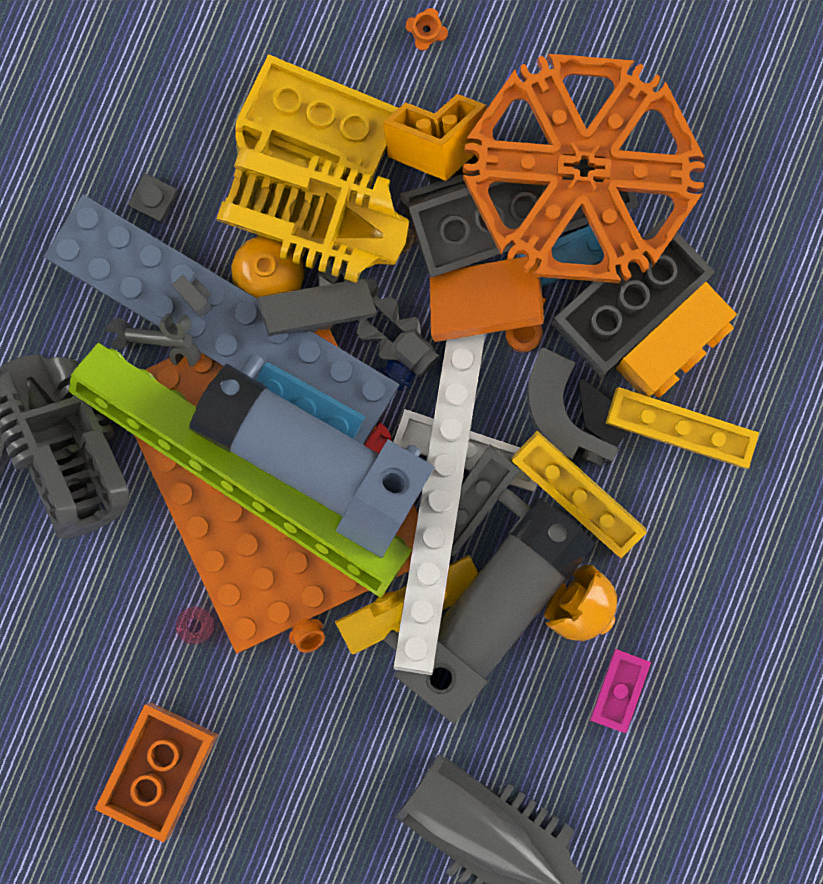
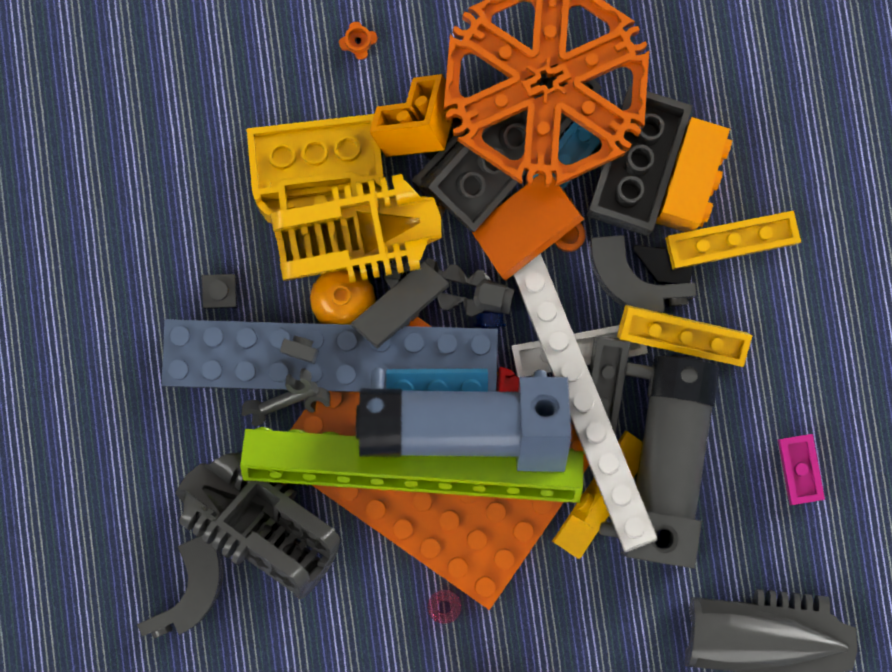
camera: 35 degrees left, 0 degrees up
orange plate [289,618,325,653] -> none
light orange cylinder [544,565,617,642] -> none

